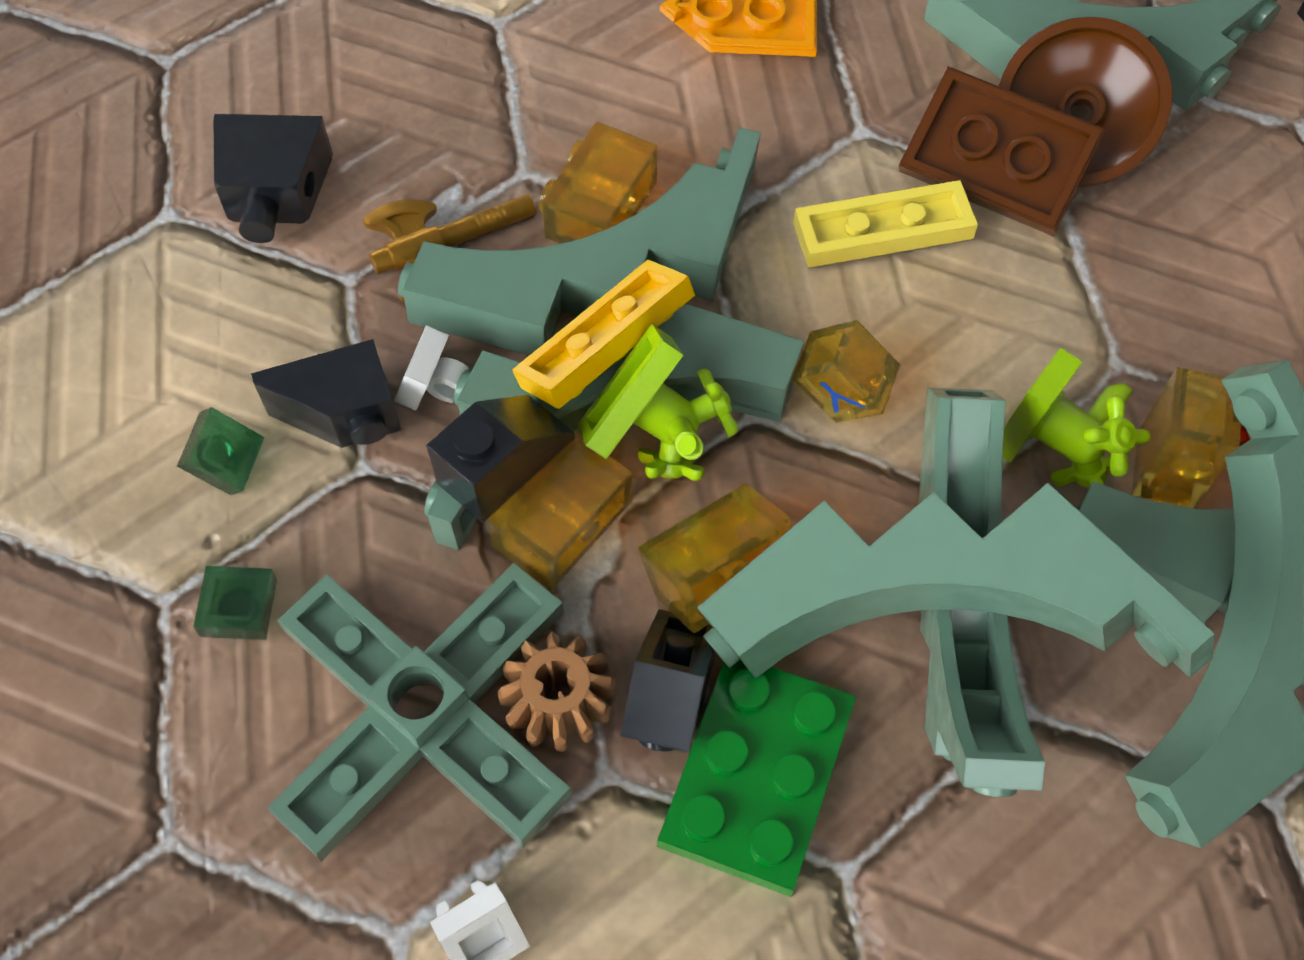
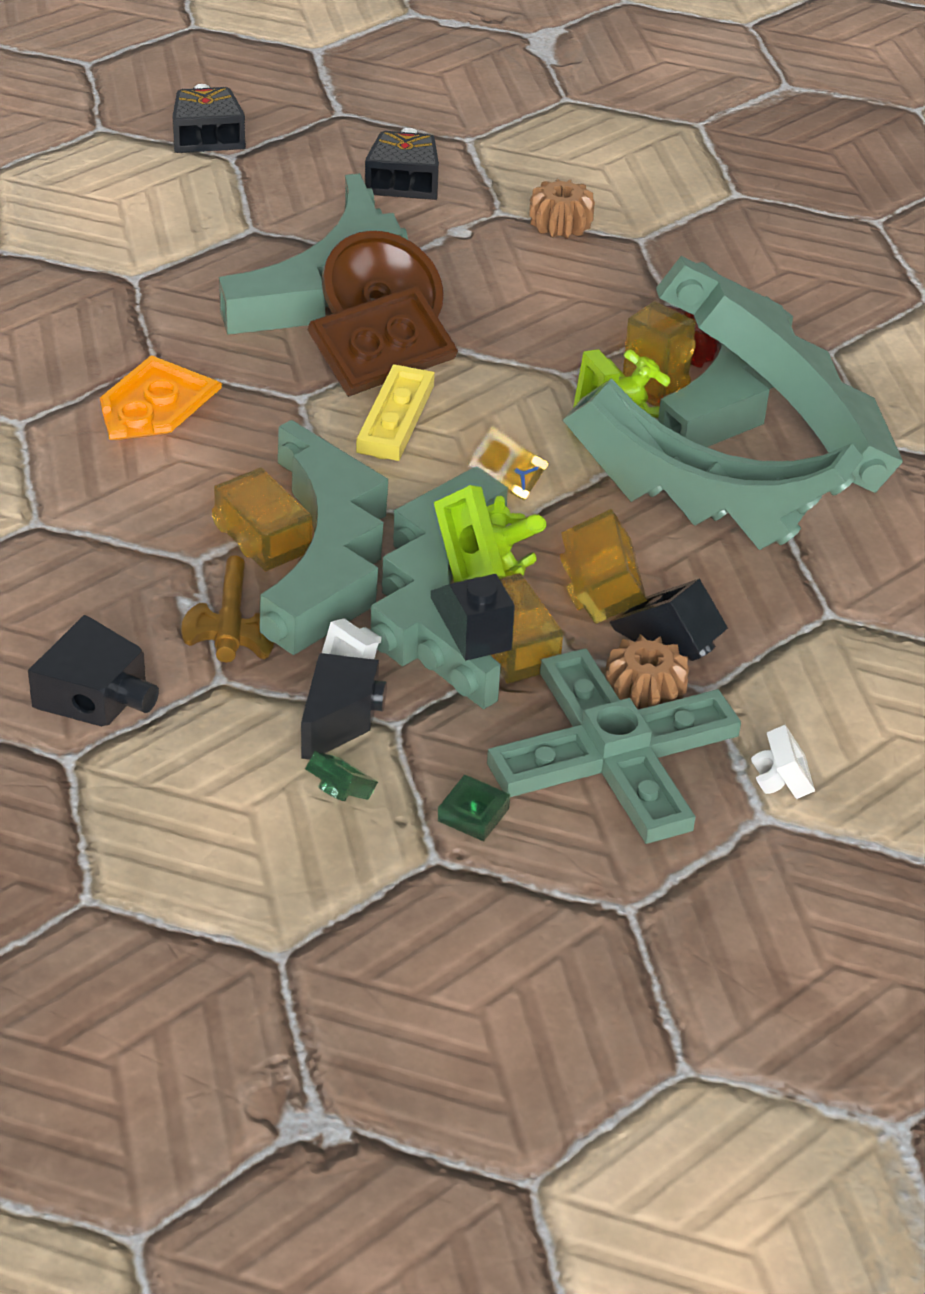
camera: 65 degrees left, 20 degrees down
yellow plate [512,259,695,409] -> none
green plate [657,660,856,897] -> none
sand green arch [697,483,1215,678] -> none

